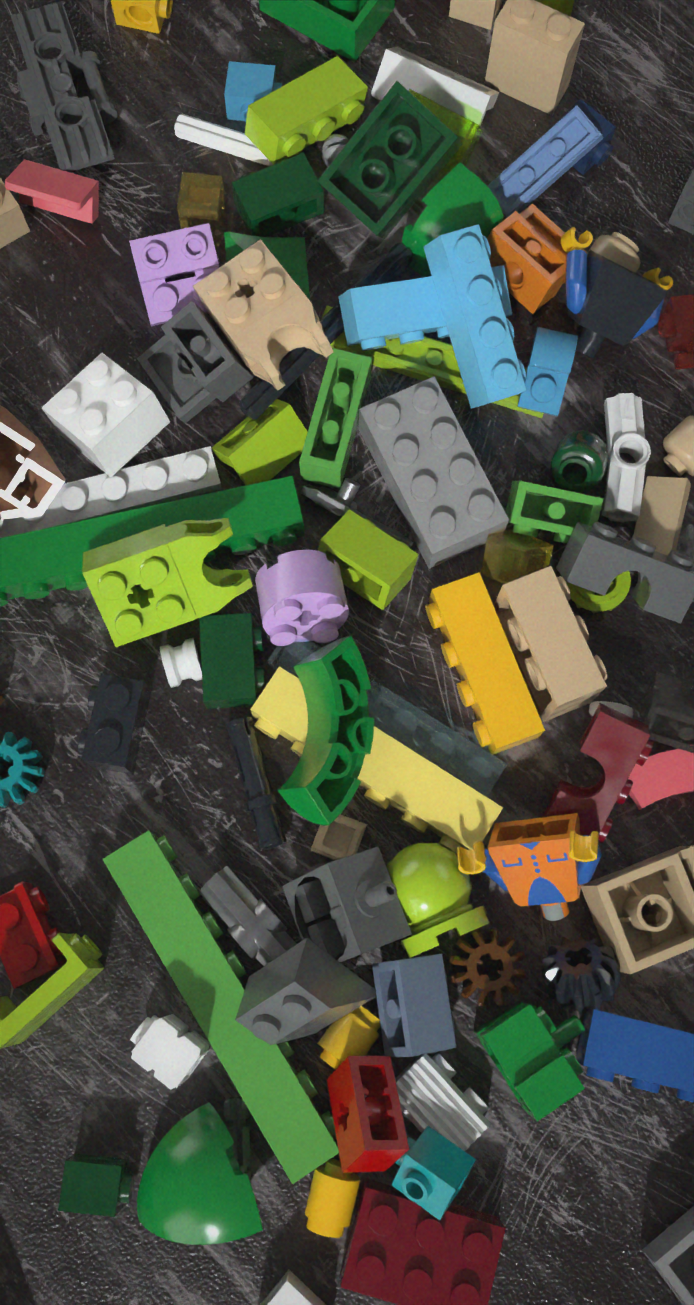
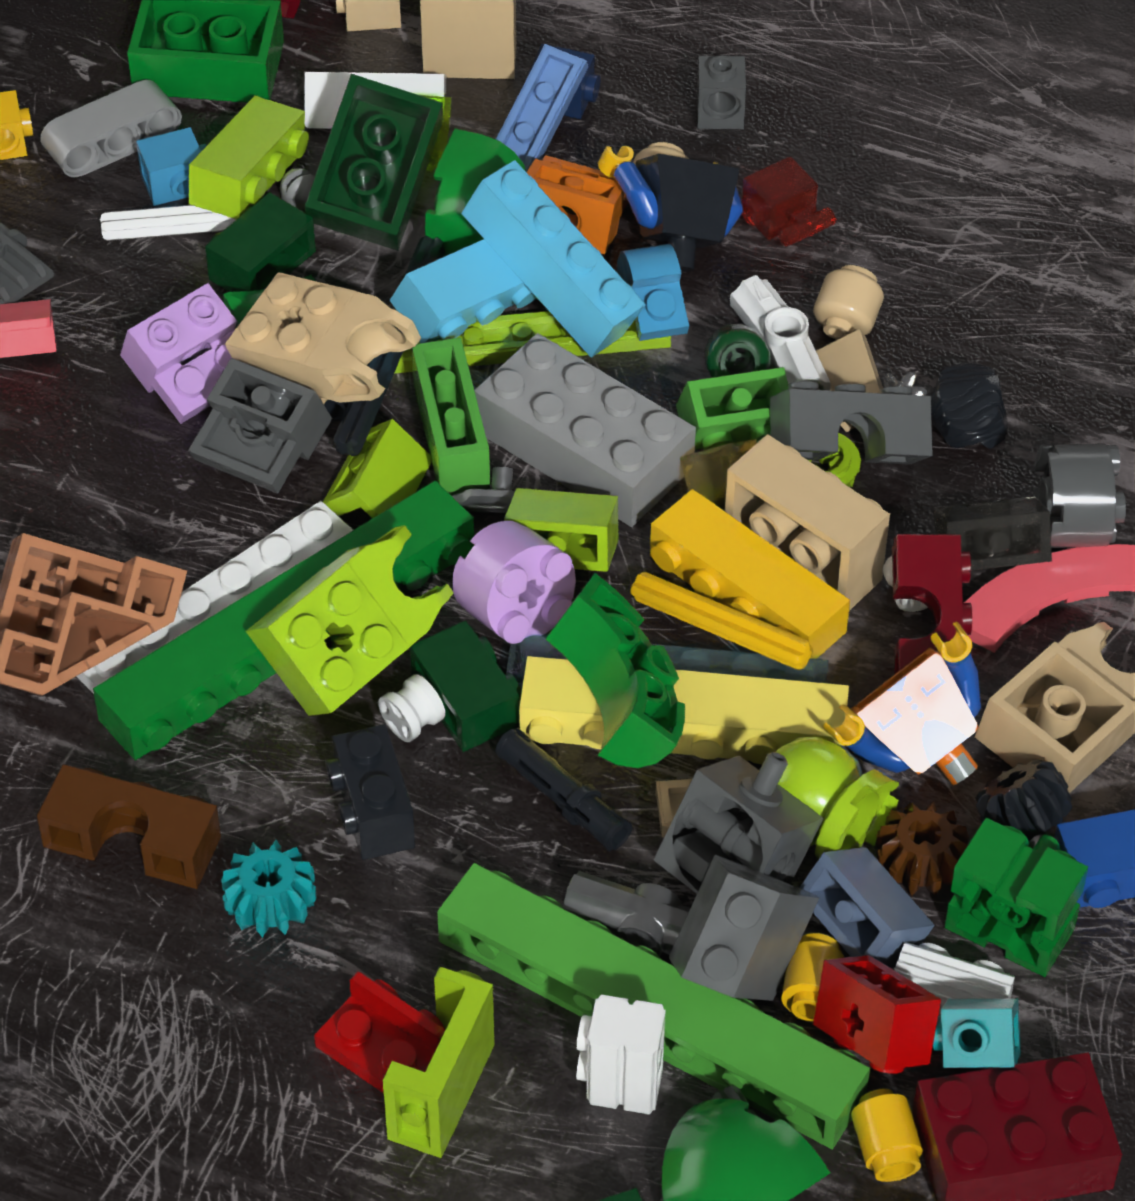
camera: 25 degrees left, 25 degrees down
white brick [42,353,170,477] -> none
clear yellow panel [177,172,225,229] -> none
none -> light grey beam [40,80,182,177]
none -> yellow axle [630,572,813,670]

